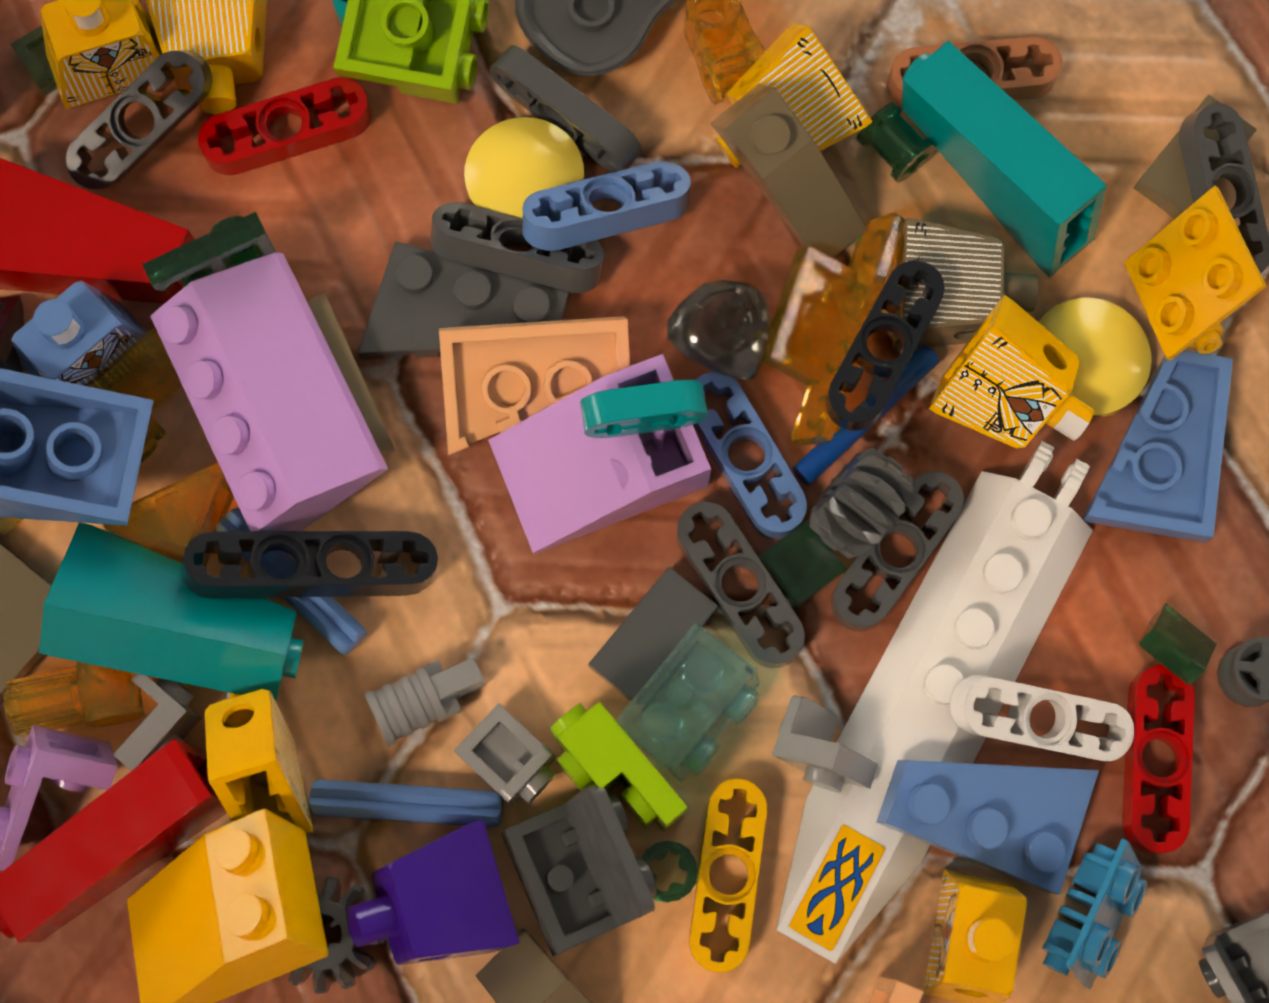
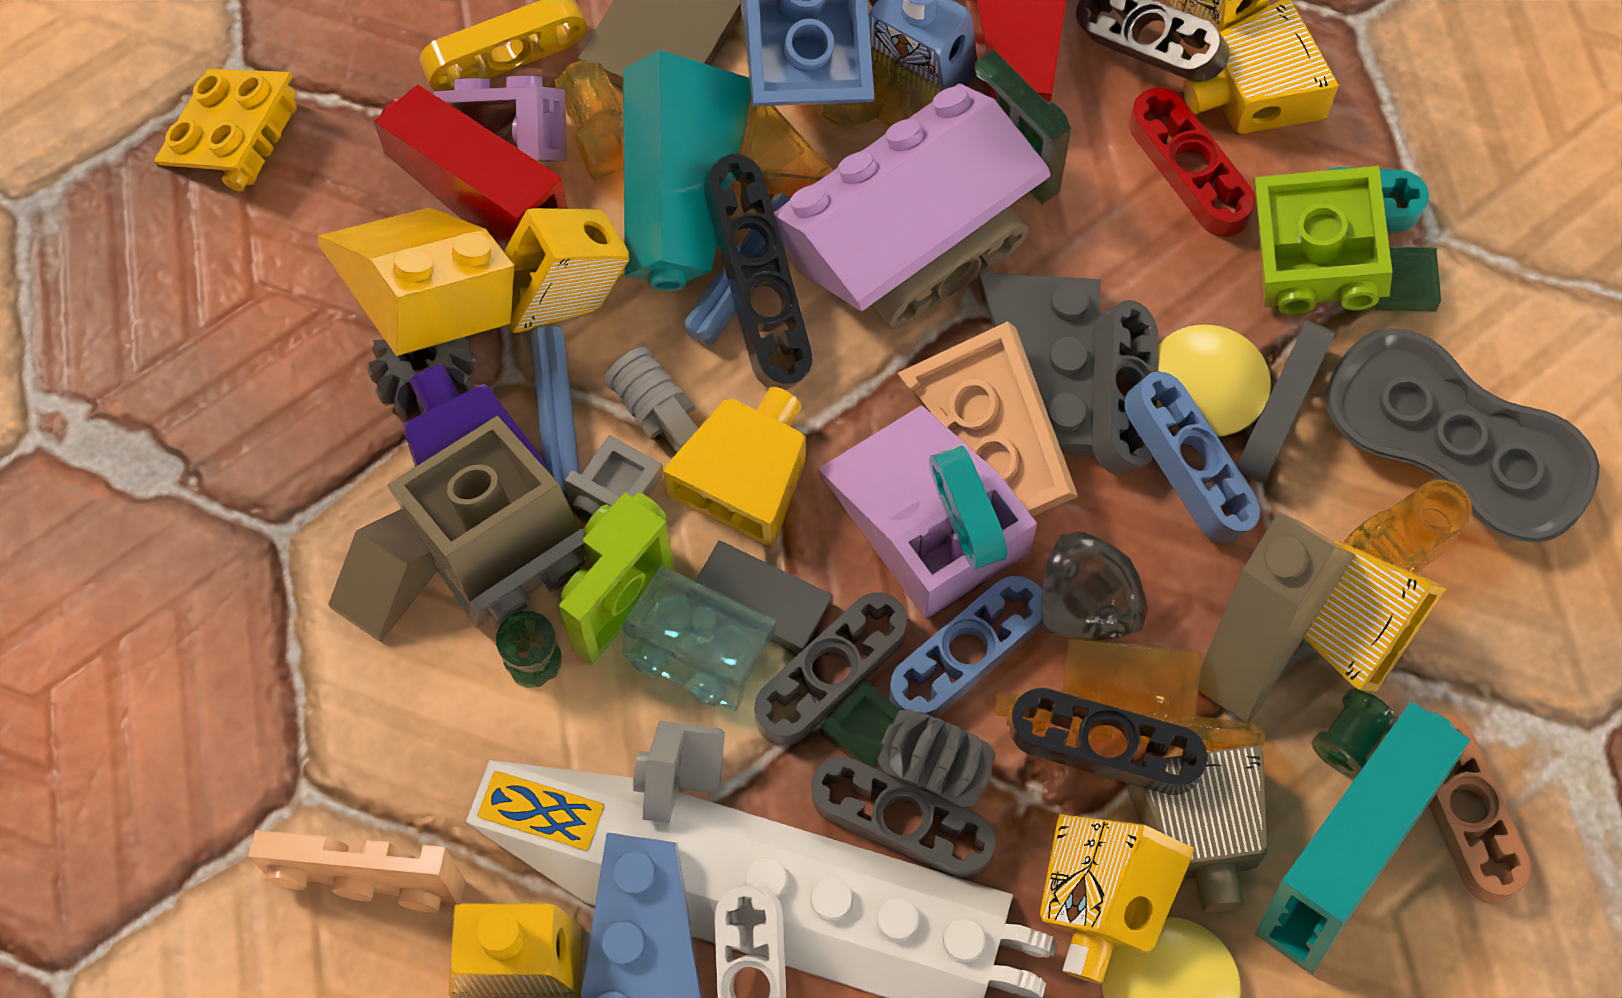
camera: 80 degrees right, 10 degrees down
light grey bracket [113,674,202,771] -> none
yellow beam [689,779,767,973] -> none
blue bar [792,345,940,486] -> none
none -> dark tan slope [387,416,580,604]
none -> yellow torso [663,387,806,548]

